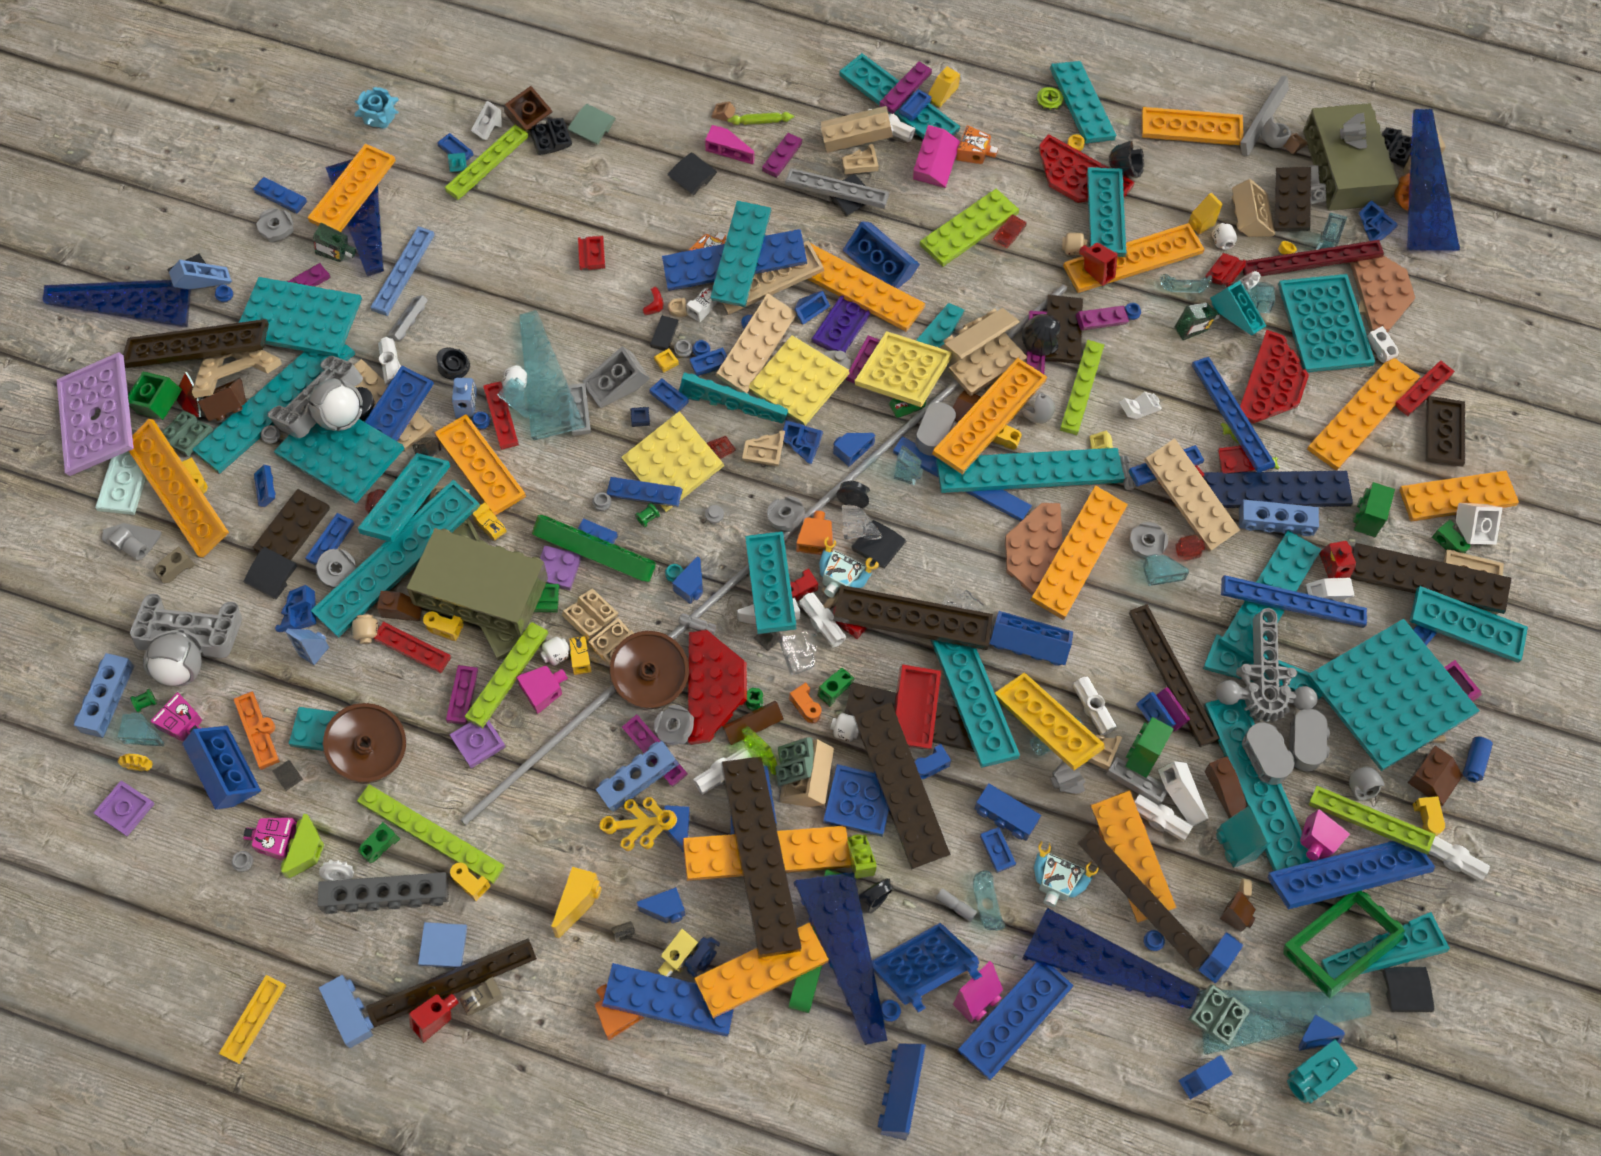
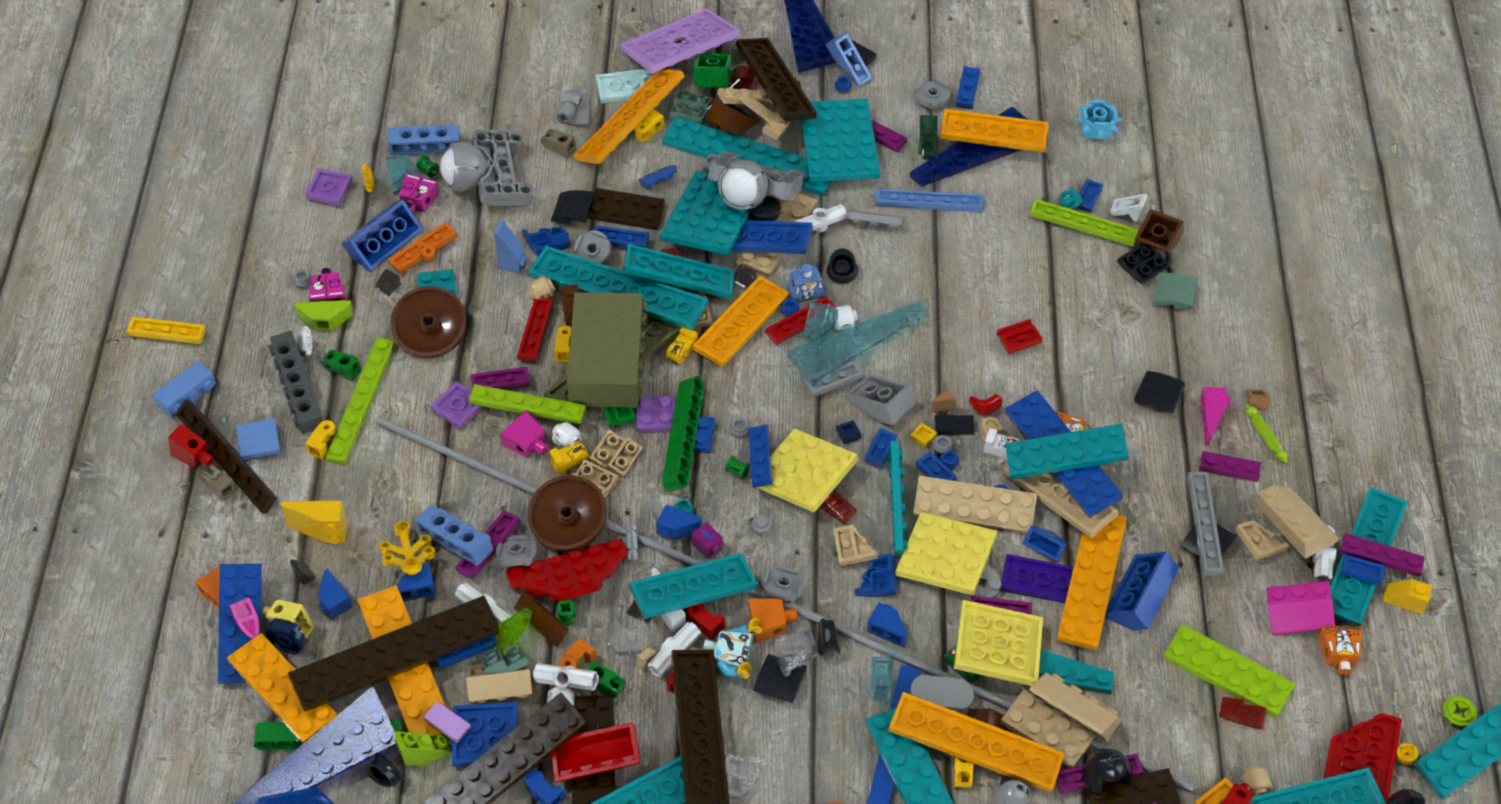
camera: 75 degrees right, 10 degrees down
none -> dark pink plate [229,597,259,639]
none -> lavender tile [423,702,471,743]
none -> white piece [533,663,599,691]
none -> tan tile [638,647,657,671]
none -> magenta brick [691,522,723,559]
none -> clear red head [730,65,754,89]
none -> medium nougat slope [932,390,956,413]

